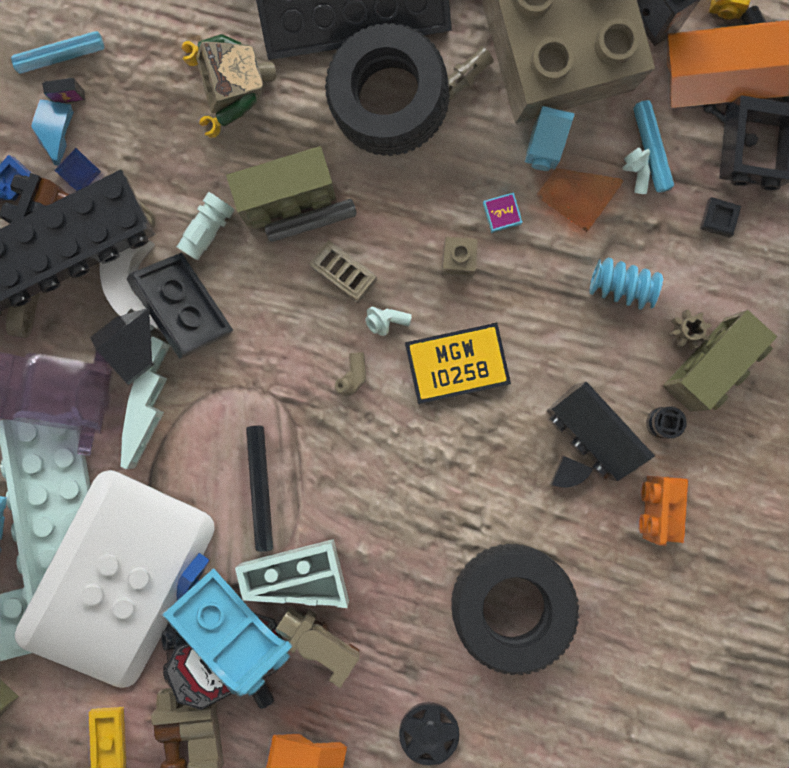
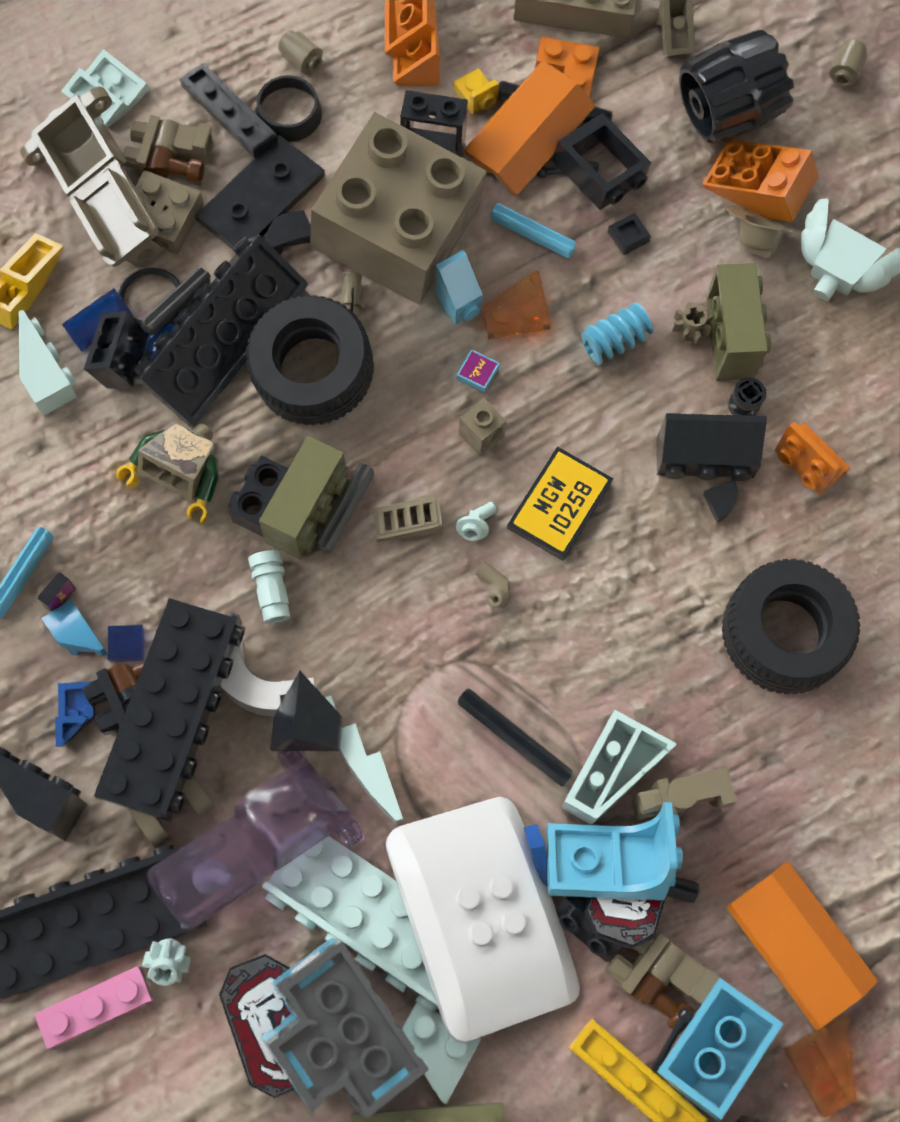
camera: 50 degrees left, 15 degrees down
black tile [127,252,233,359] -> none
black wheel [399,702,460,765] -> none
light aqua plate [622,147,650,194] -> none
none -> black brick [228,455,289,537]

